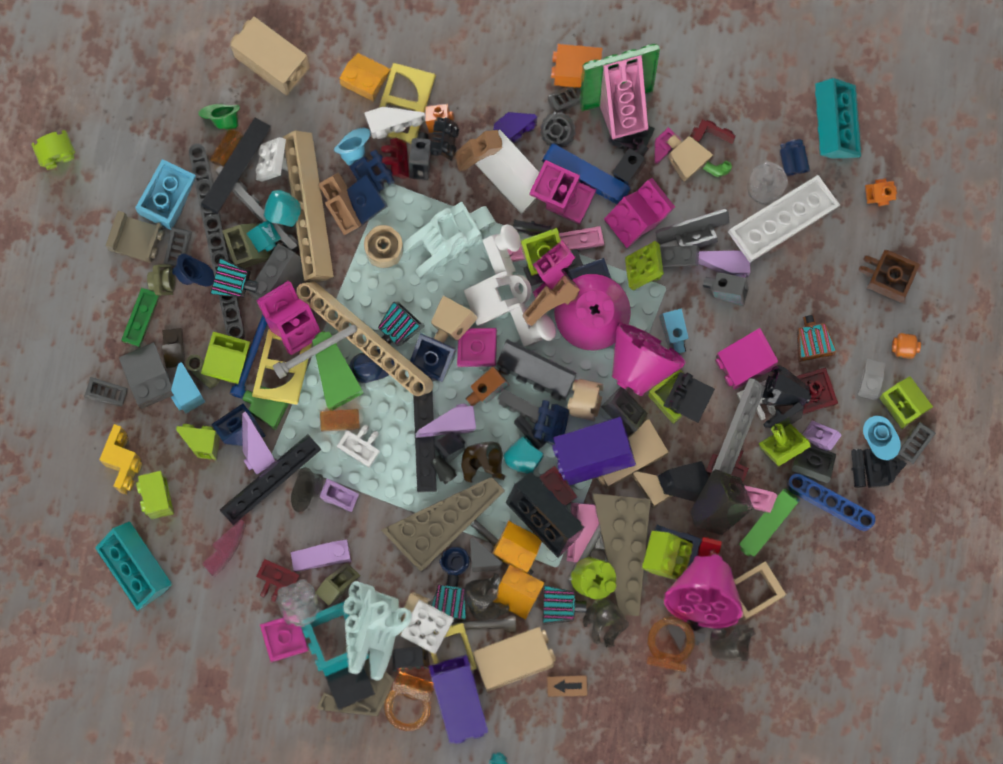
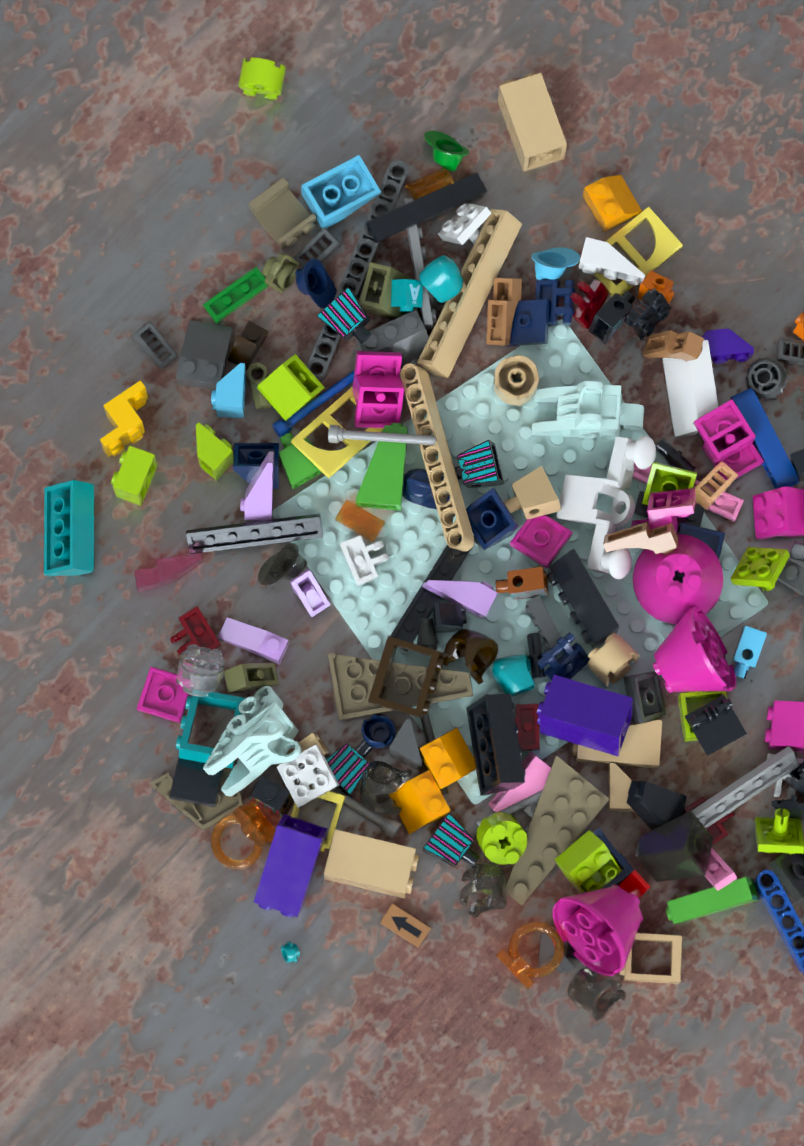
camera: 30 degrees right, 0 degrees up
none -> dark brown window [368,636,444,719]
none -> light nougat slope [695,461,738,510]

